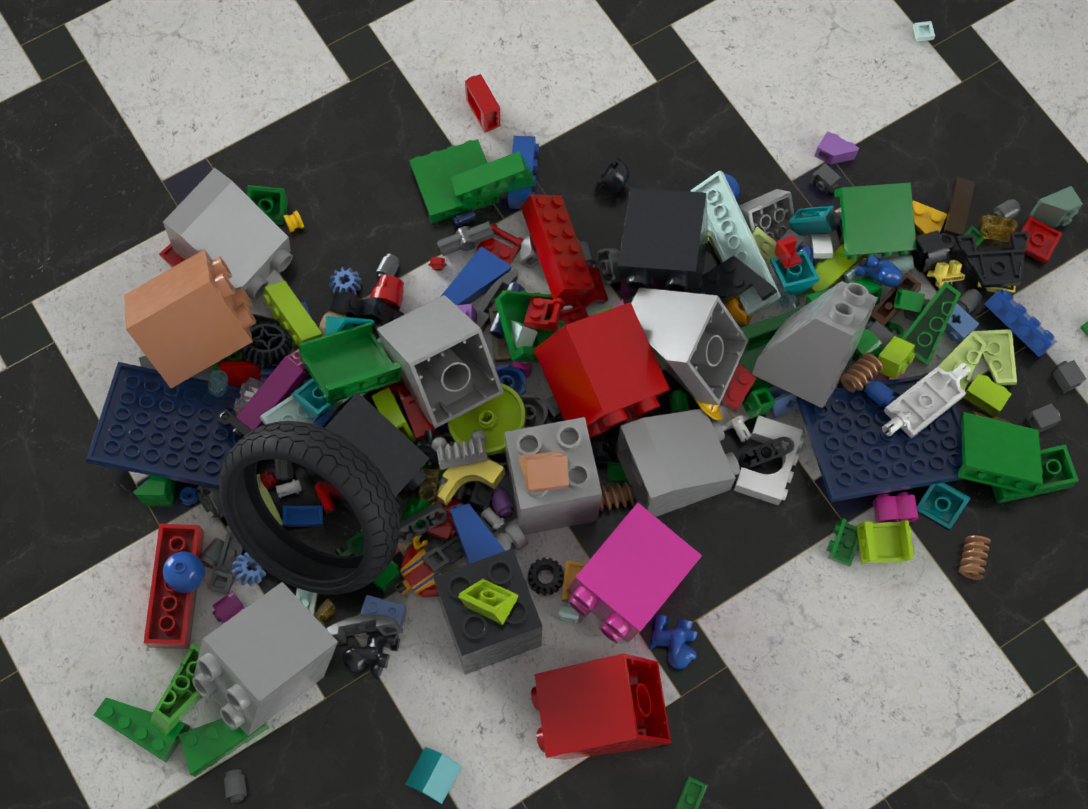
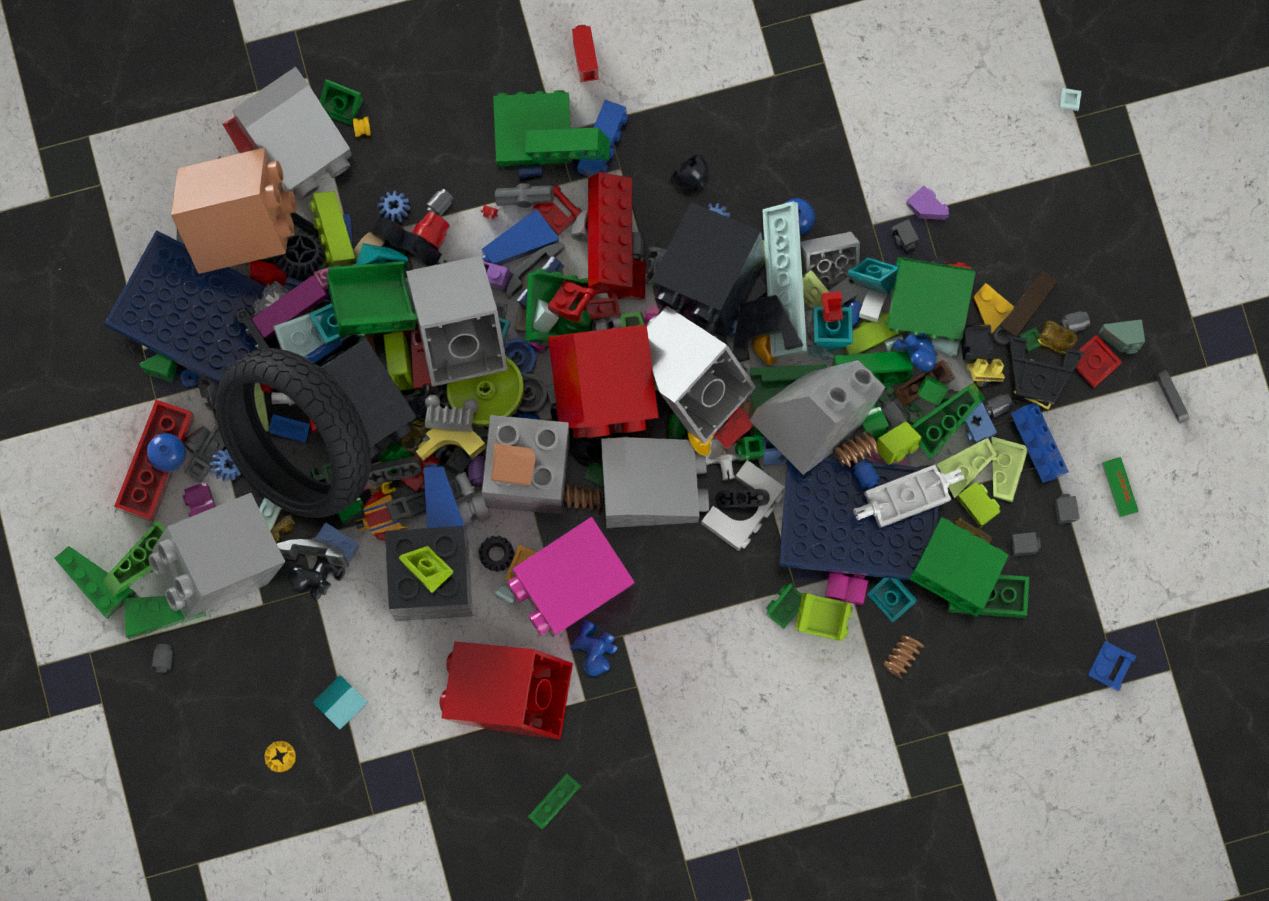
camera: 20 degrees right, 10 degrees up
clear light blue wheel [207,370,228,397] -> none

